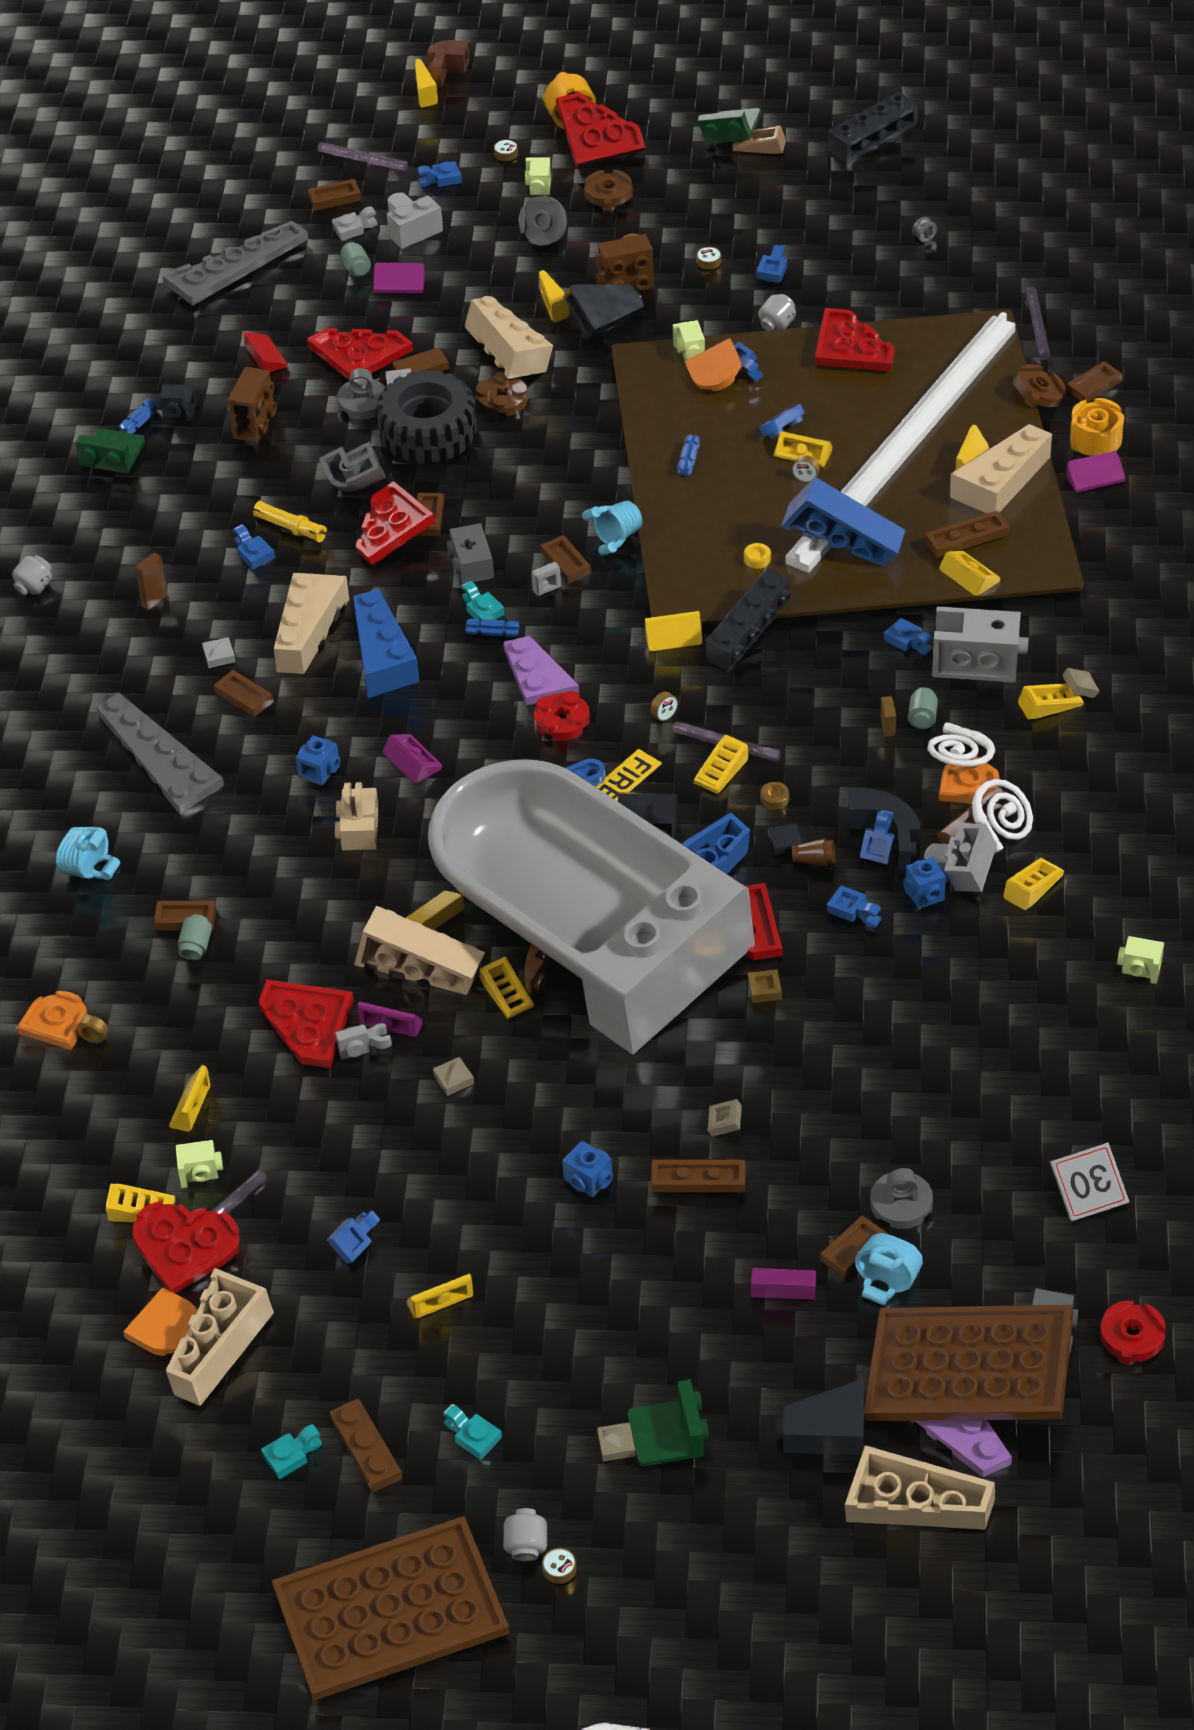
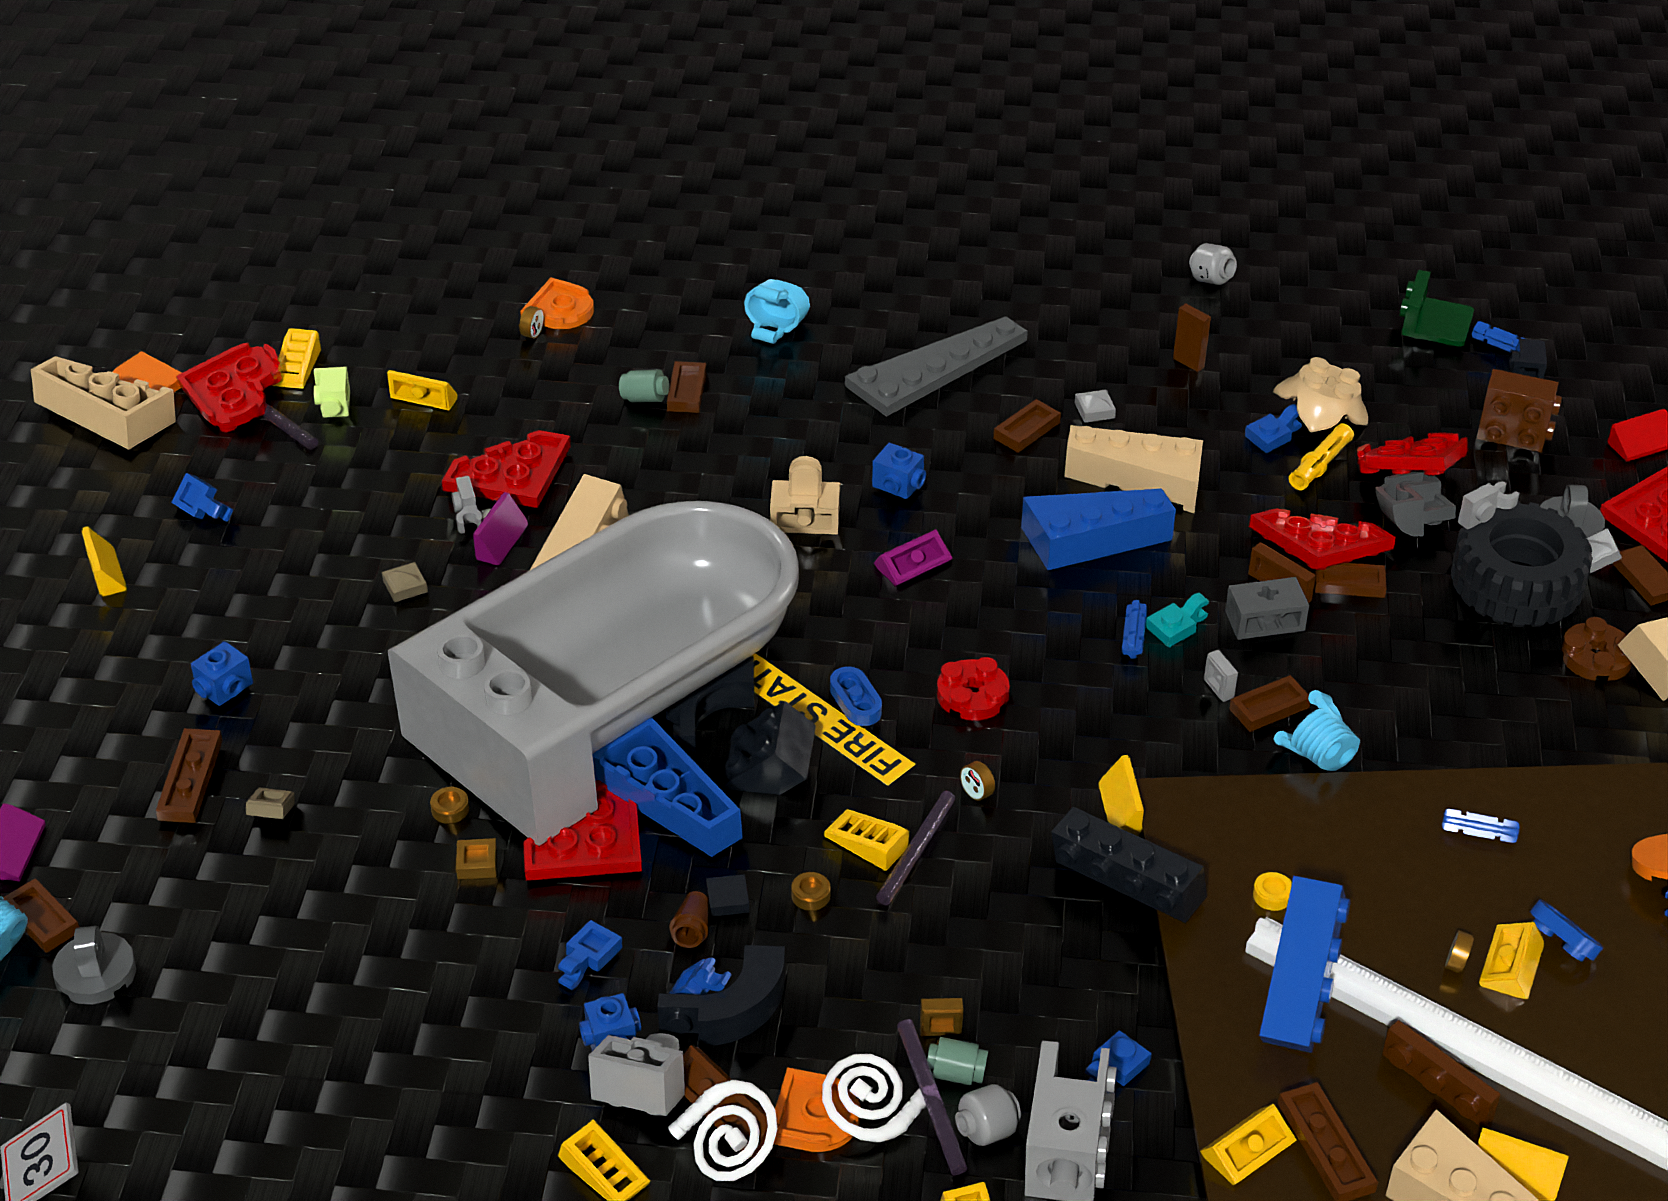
camera: 90 degrees right, 5 degrees down
medium lavender wing [503,636,579,705] -> none
none -> pearl gold tile [430,787,469,824]
none -> clear purple bar [897,1019,967,1175]
none -> light grey head [955,1084,1021,1146]
none -> reddish brown tile [1248,542,1316,603]
none -> tan brick [1273,357,1368,433]
none -> red plate [1357,433,1468,475]
none -> reddish brown plate [1382,1020,1501,1128]
none -> light grey plate [1458,482,1520,530]

